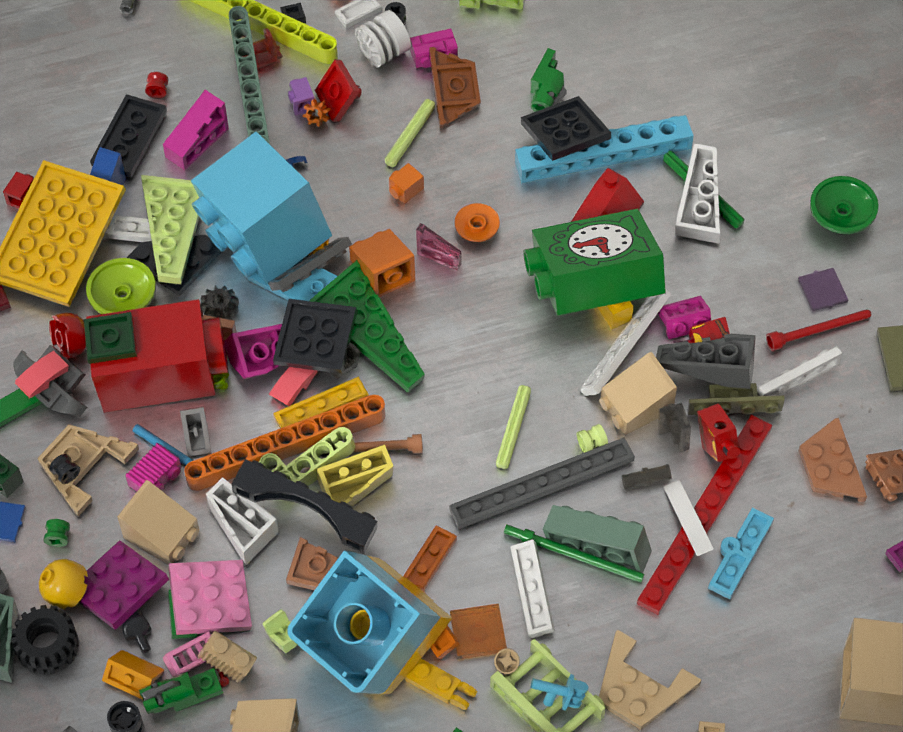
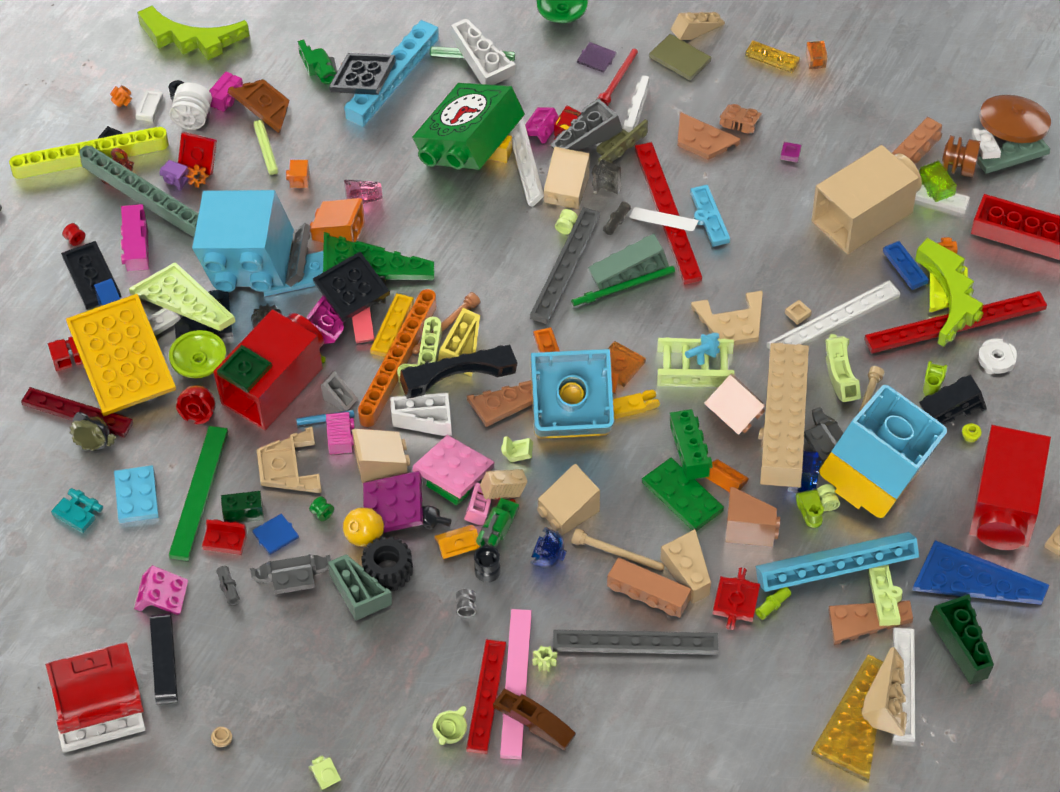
camera: 45 degrees left, 5 degrees down
dark grey plate [13,345,88,416] -> none
coral slope [15,351,69,398] -> none
black wheel [49,454,80,484] -> none
orange dish [455,203,500,242] -> none
tan wheel [494,648,520,674] -> none
yellowish green axle [496,385,531,469] -> none
white plate [510,540,555,639] -> none
red wedge [571,168,644,222] -> none
red torso [697,403,740,462] -> none

